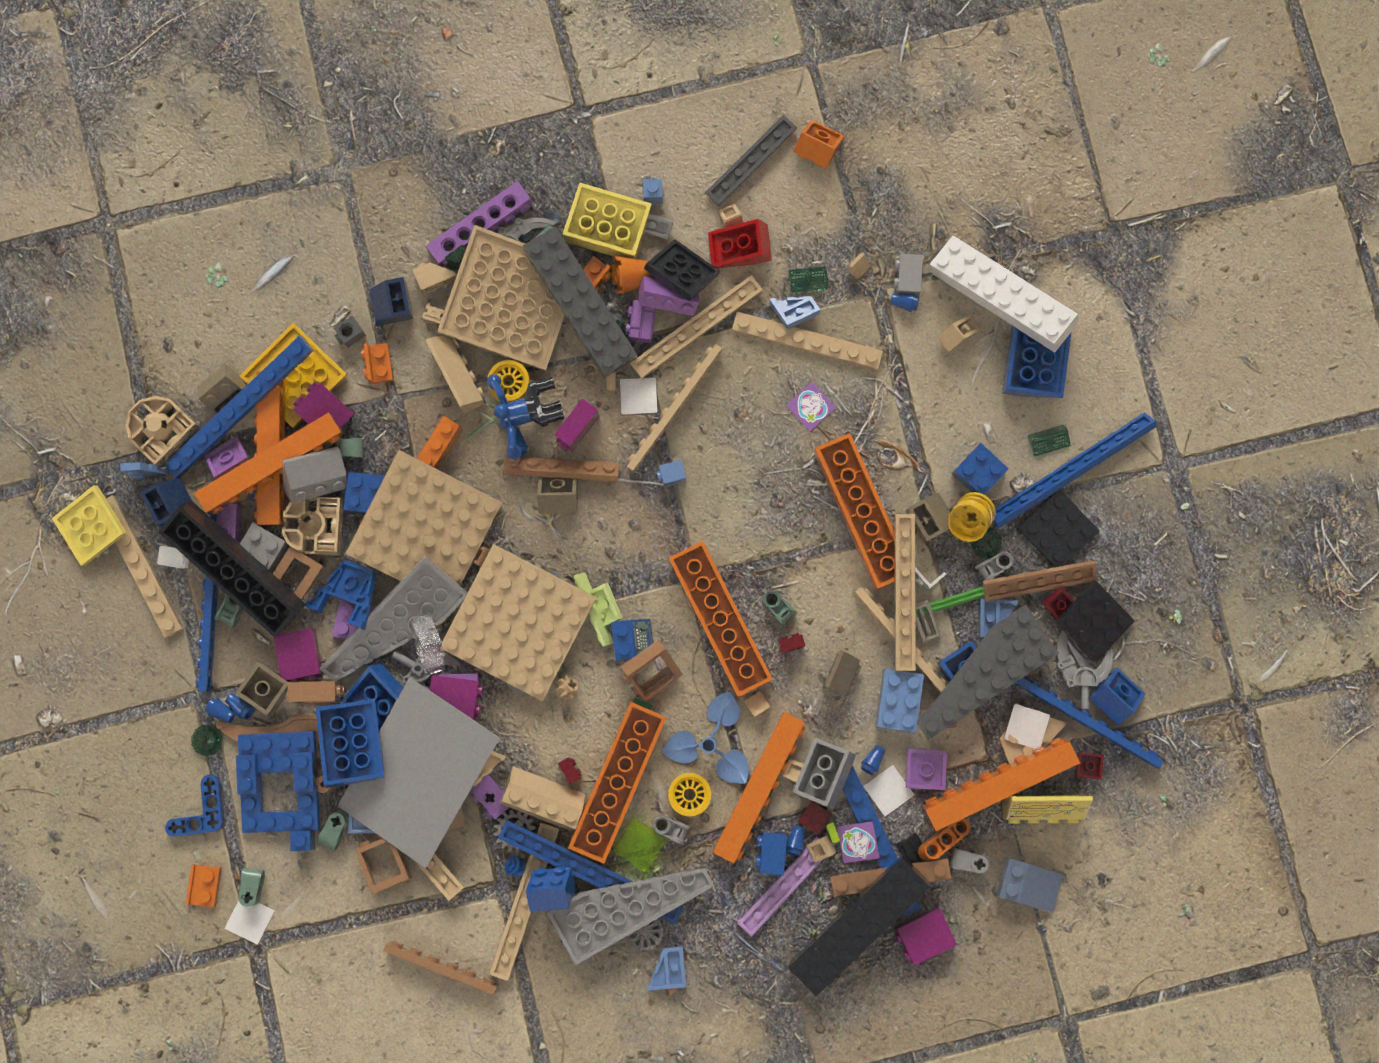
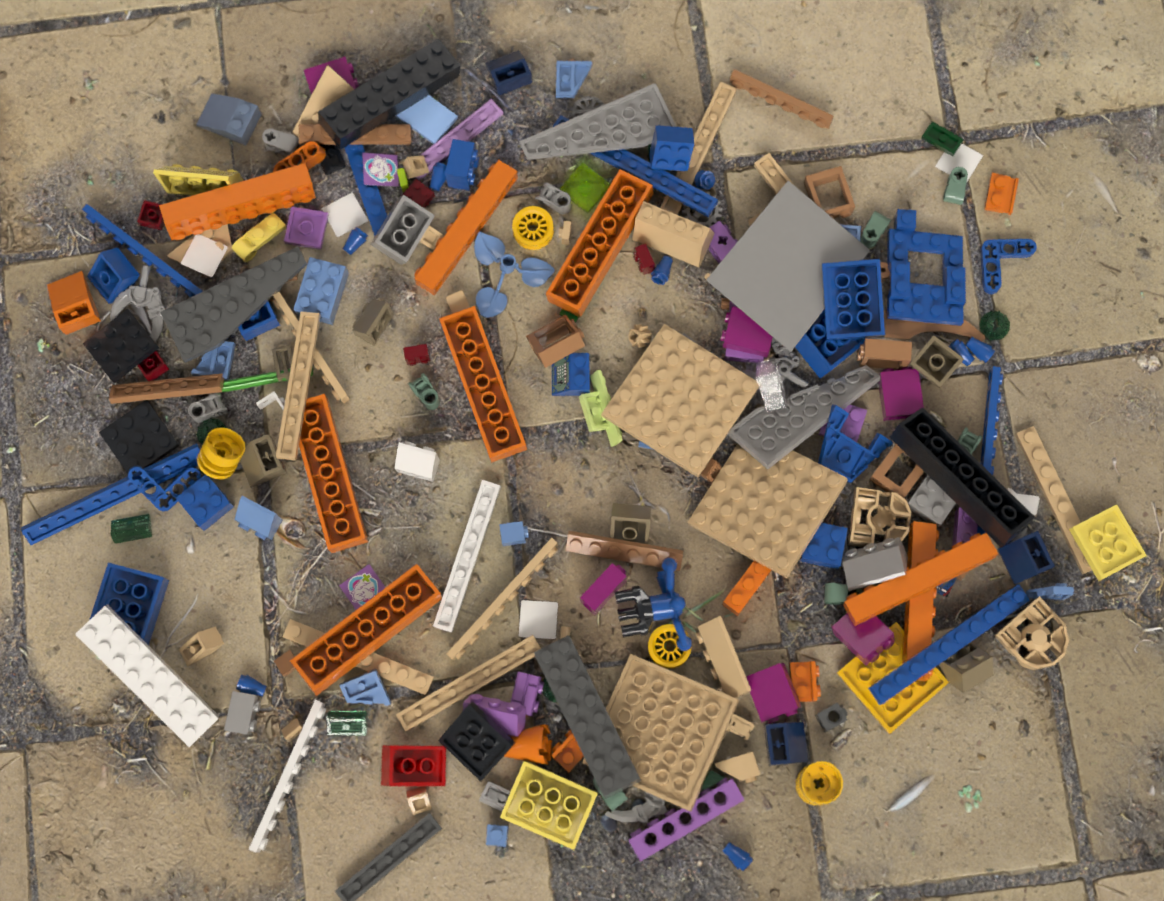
camera: 170 degrees left, 5 degrees down
medium lavender plate [204,436,250,479] -> none
orange slope [793,119,845,168] -> none
none -> orange slope [47,271,101,335]
none -> blue beam [127,466,202,511]
none -> light yellow plate [232,212,286,262]
none -> medium blue slope [235,496,283,540]
none -> white plate [249,700,326,853]
none -> medium nougat slope [274,650,296,677]
none -> orange brick [290,564,442,696]
none -> tan wing [292,64,354,138]
none -> light blue tile [395,95,458,144]
none -> white slope [395,441,440,482]
none -> white plate [433,480,501,633]
none -> dark blue slope [485,50,532,96]
none -> tan plate [558,221,572,245]
none -> blue cone [651,256,673,285]
none -> blue cone [723,842,753,872]
none -> magenta brick [746,663,801,724]
none -> yellow wheel [795,761,843,806]
none -> dark green plate [921,121,964,157]

